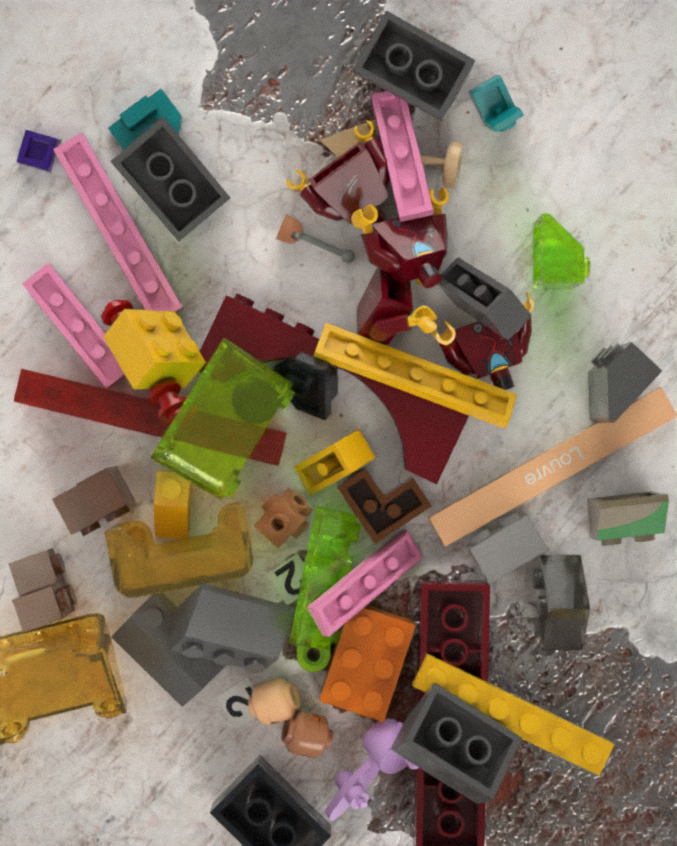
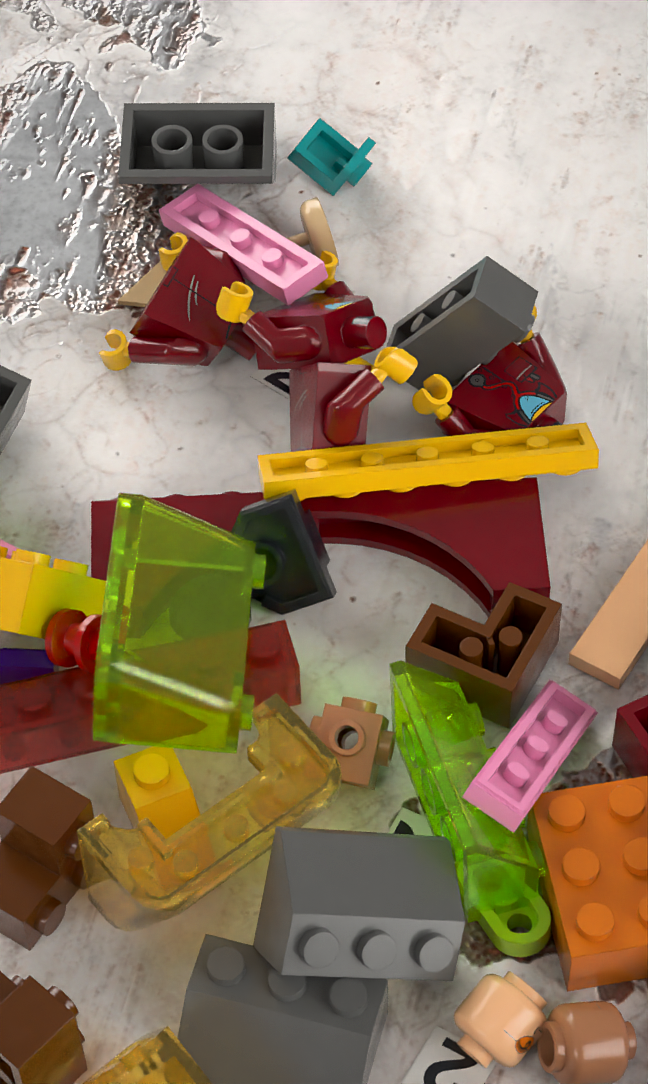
camera: 25 degrees left, 35 degrees down
hinge [276,214,355,263] -> none
yellow slope [294,429,376,496] -> none
clear neon green slope [533,214,590,290] -> none

